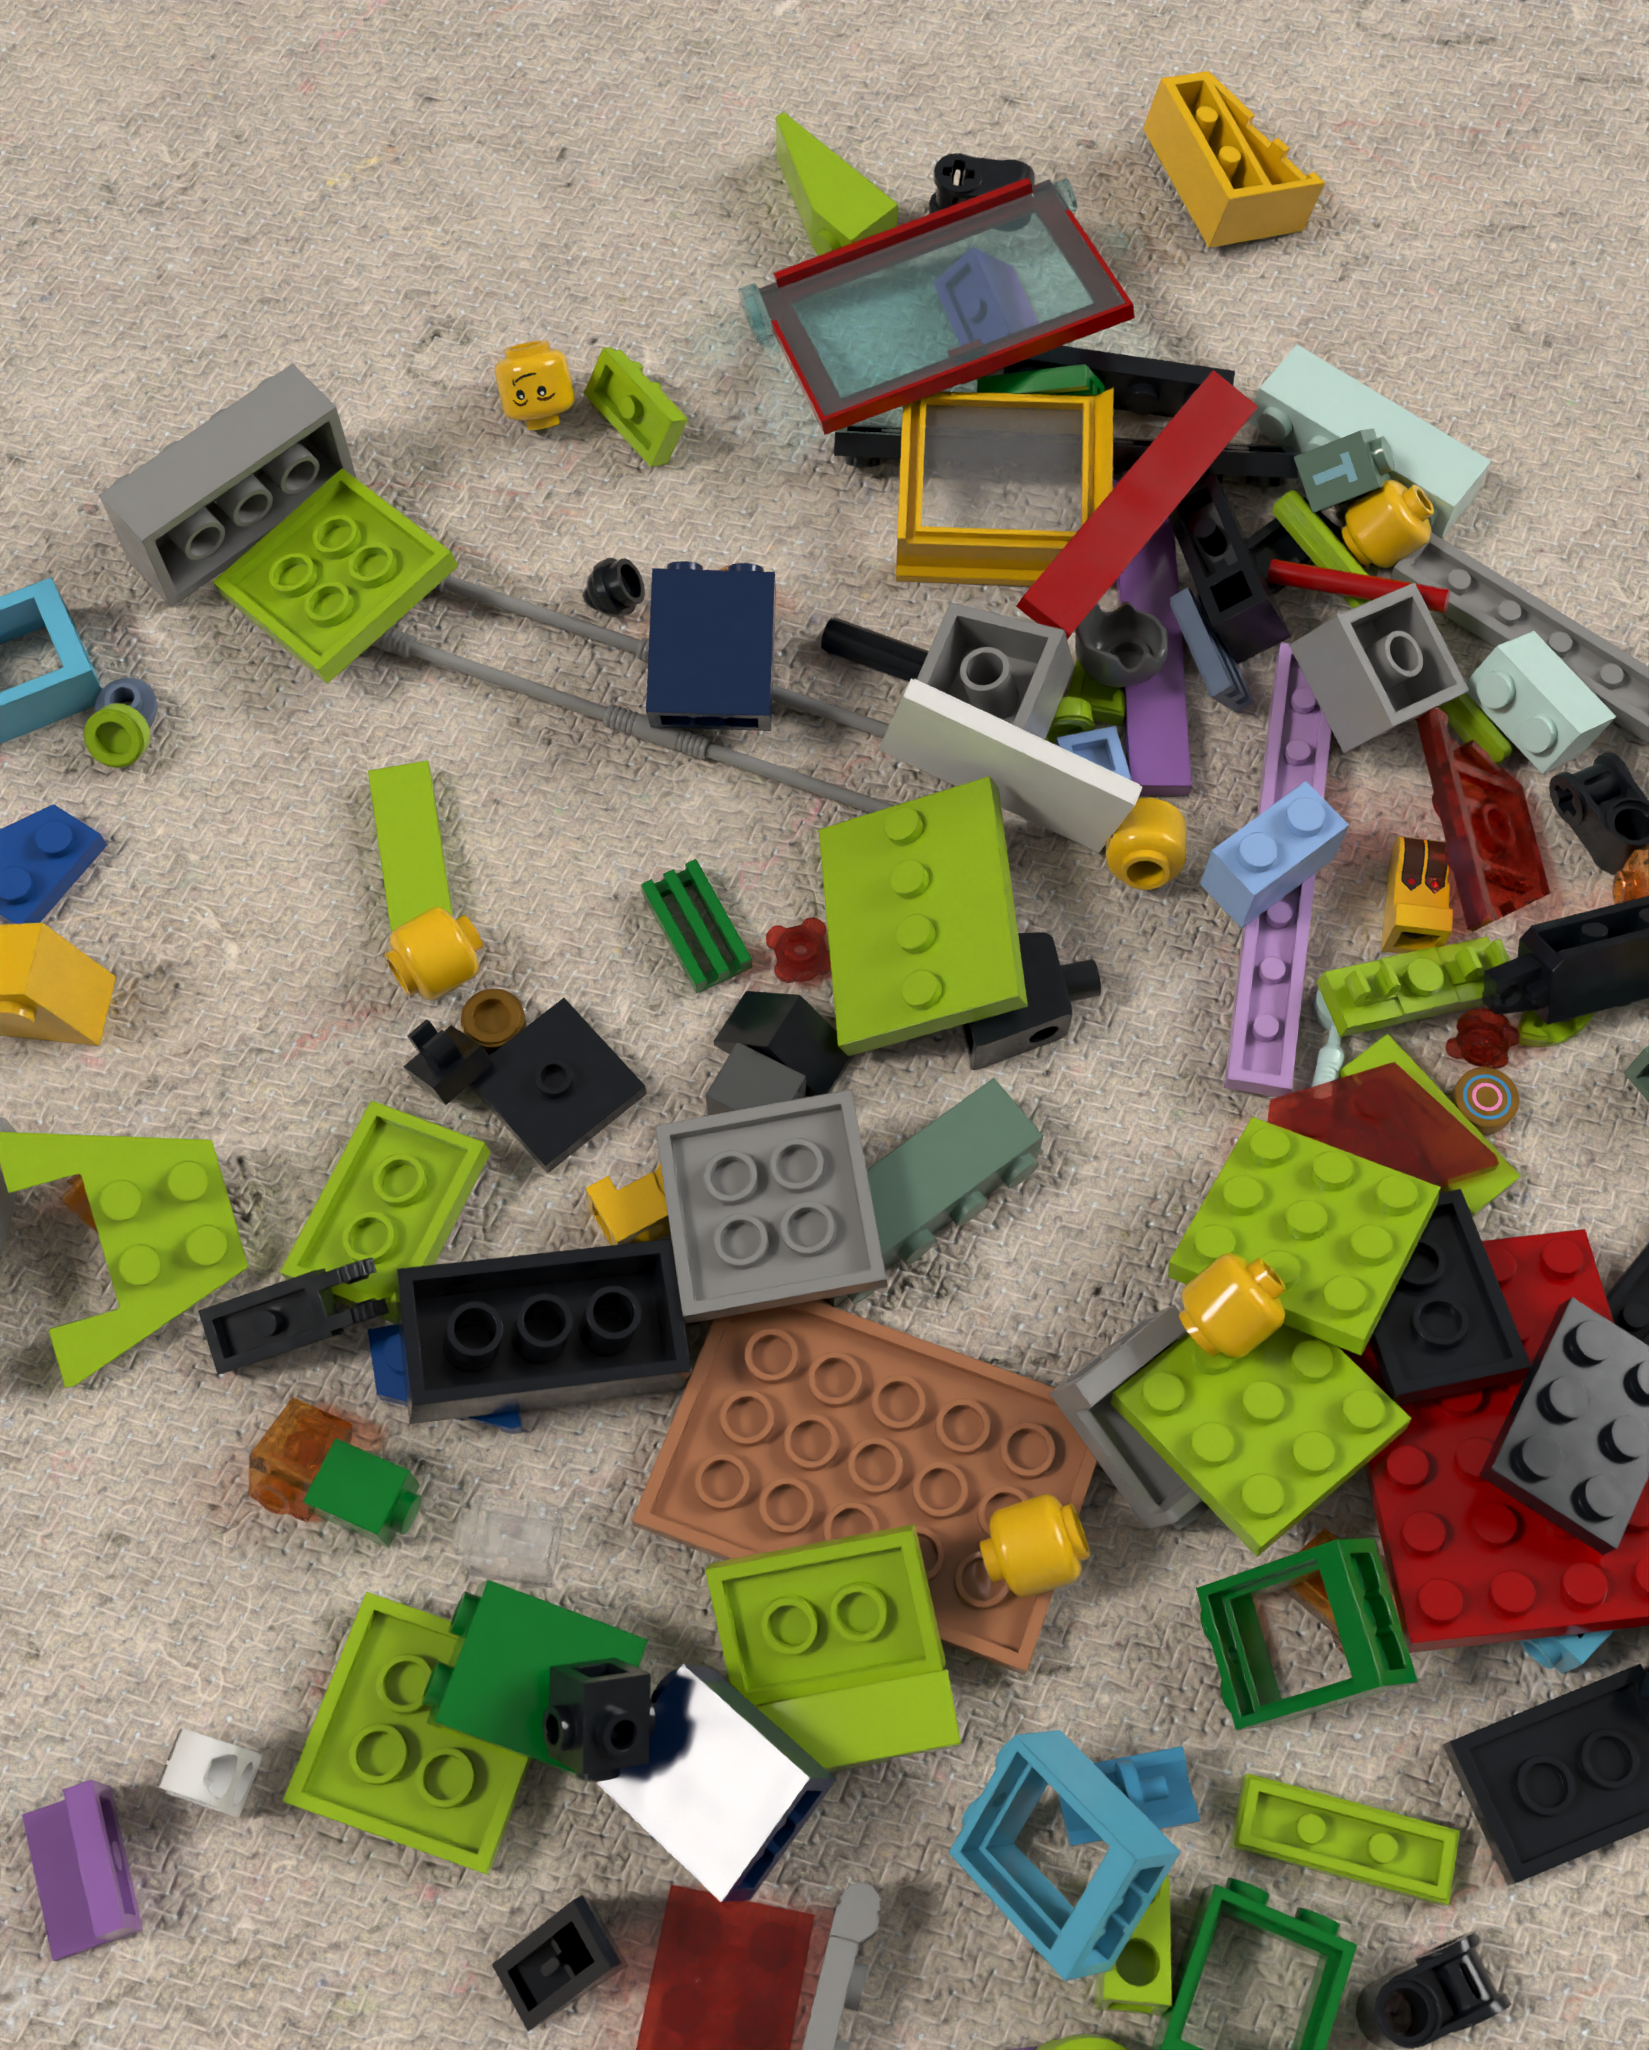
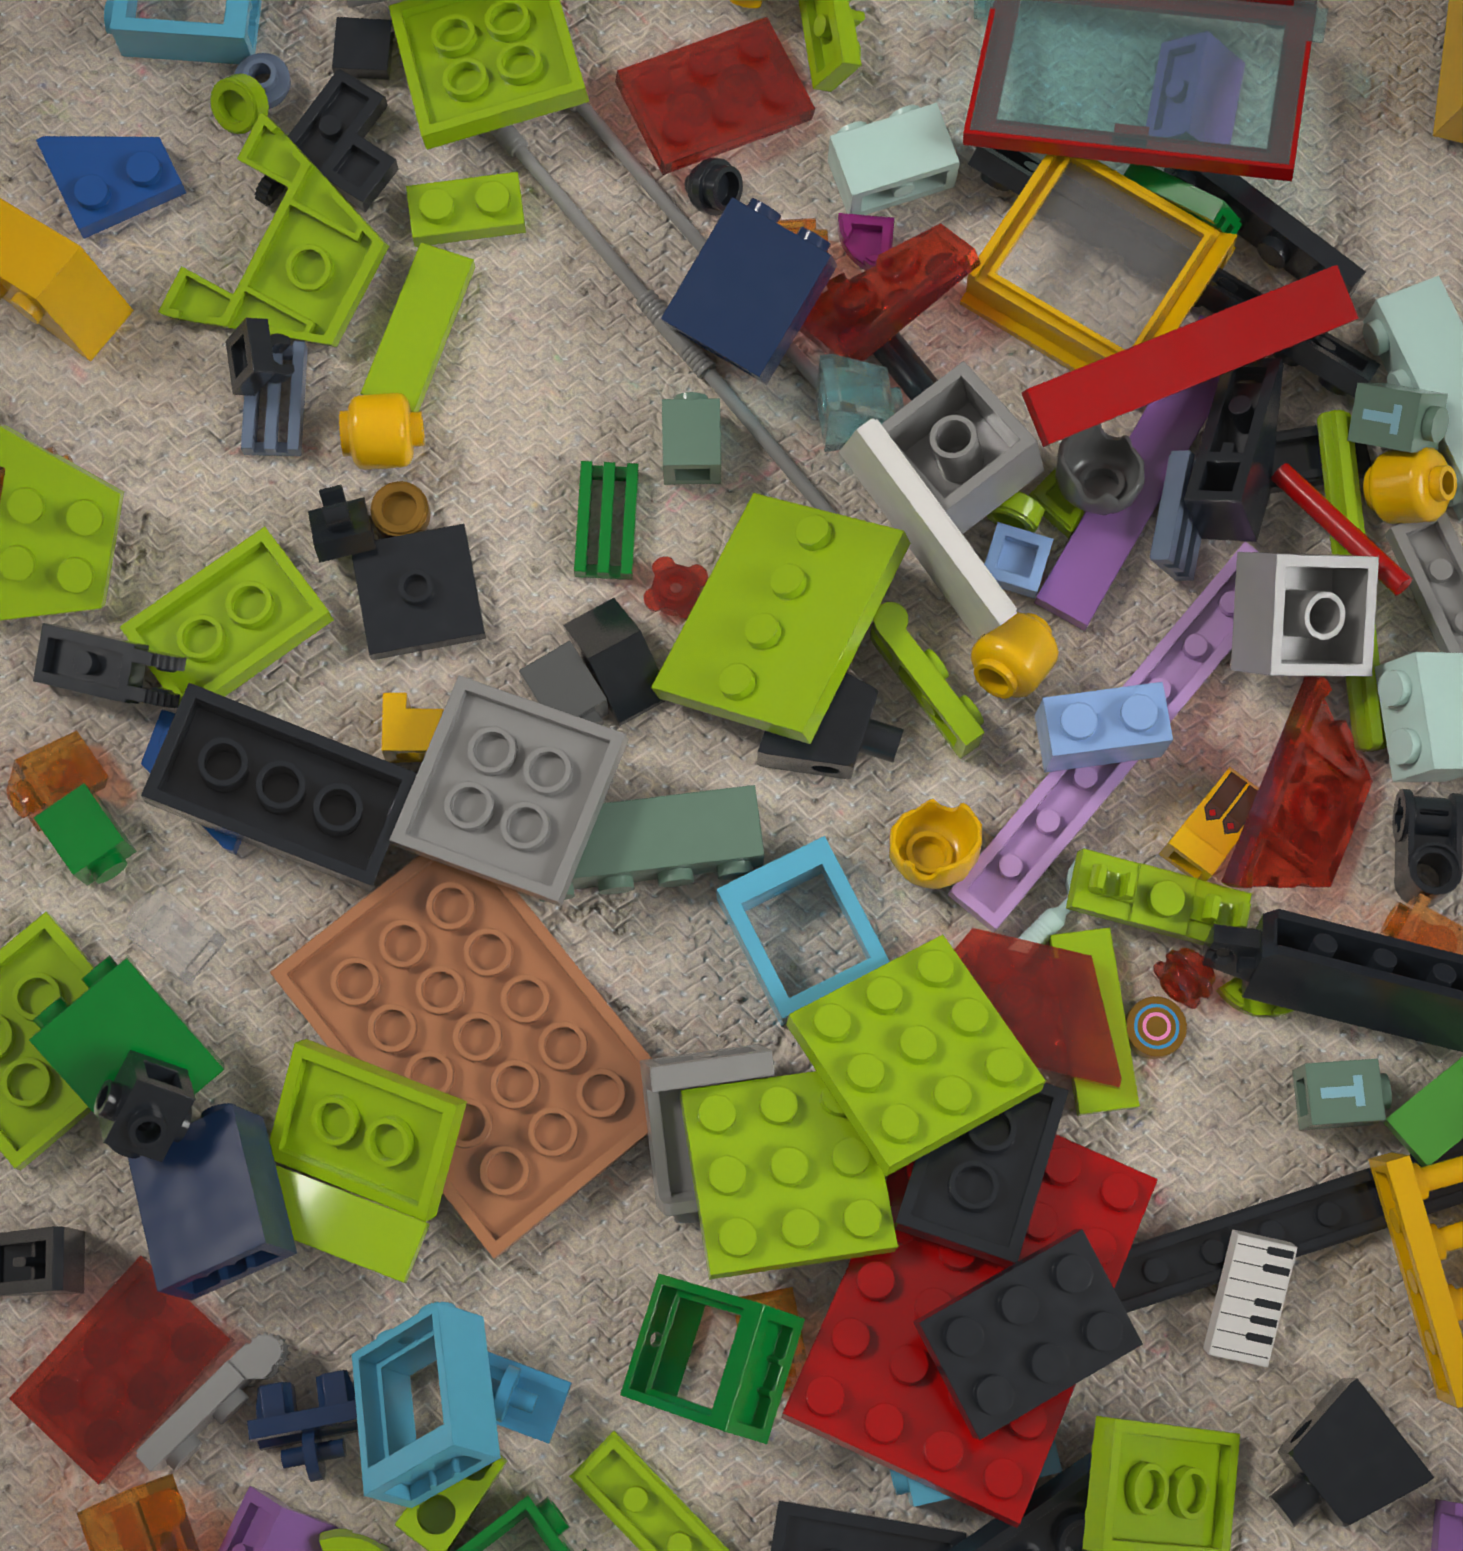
camera: 30 degrees right, 10 degrees up
yellow head [980,1494,1090,1598] -> none
yellow head [1178,1253,1286,1358] -> none
none -> lime wing [158,113,389,347]
none -> black tile [225,317,295,396]
none -> sand blue tile [241,341,308,456]
none -> dark blue hips [247,1370,358,1482]
none -> black hinge [254,69,388,206]
none -> black tile [319,130,399,212]
none -> black tile [332,17,394,80]
none -> lime plate [406,172,526,247]
none -> clear red plate [615,17,816,175]
none -> sand green brick [662,392,721,485]
none -> medium azure window [717,836,890,1026]
none -> clear red wing [799,223,981,373]
none -> clear light blue slope [816,354,904,452]
none -> light aqua brick [828,103,960,215]
none -> magenta tile [837,213,895,278]
none -> lime plate [870,602,985,759]
none -> yellow hair [889,799,982,889]

